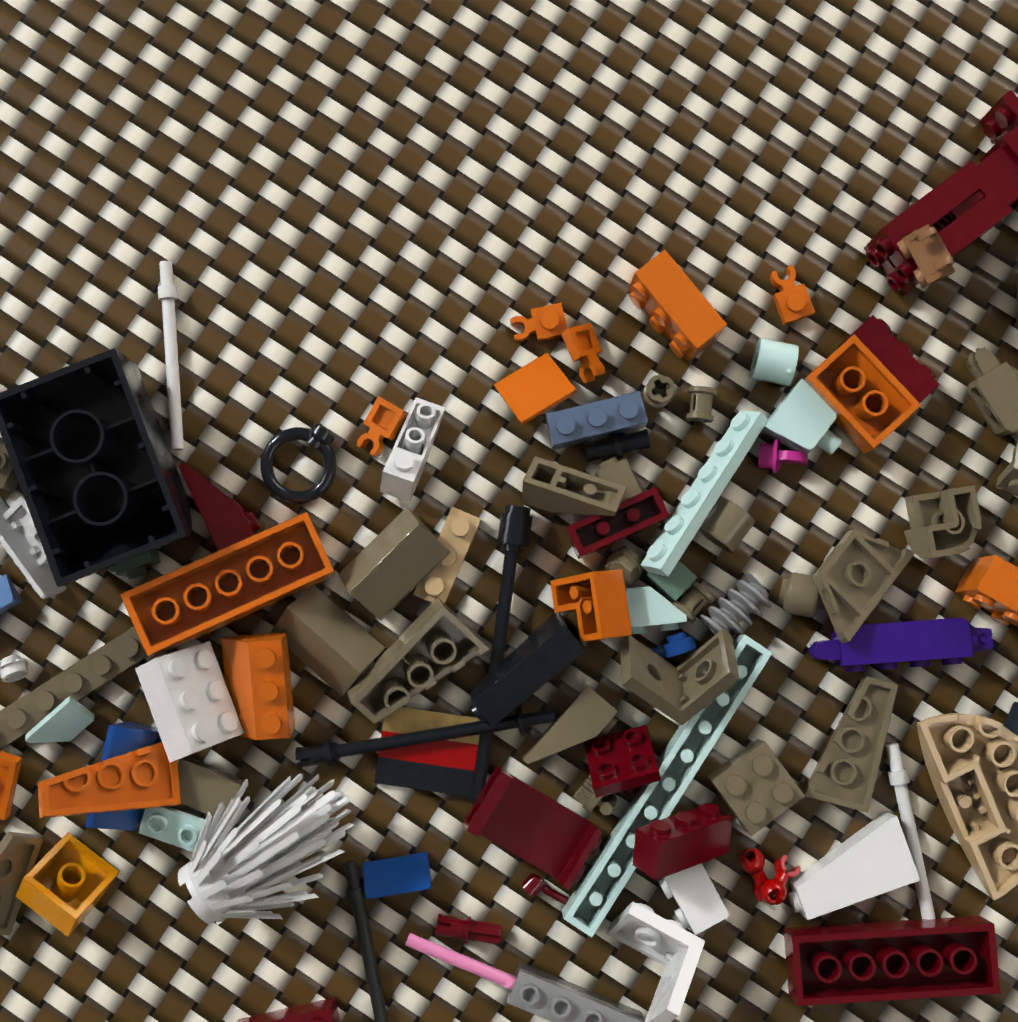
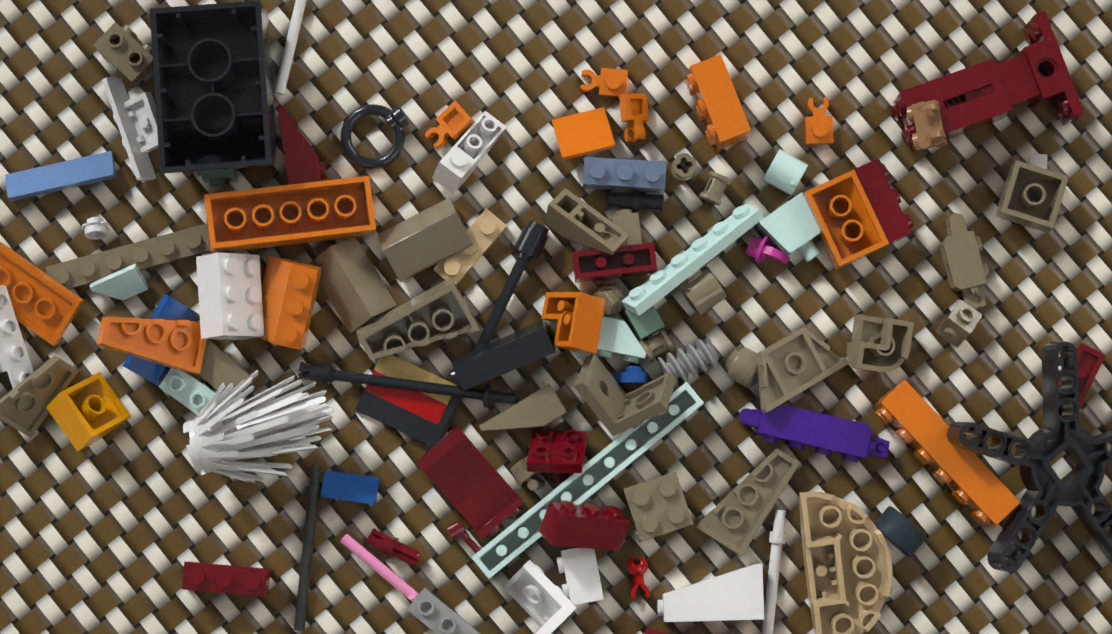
camera: 20 degrees right, 0 degrees up
red arm [760,855,801,905] -> none

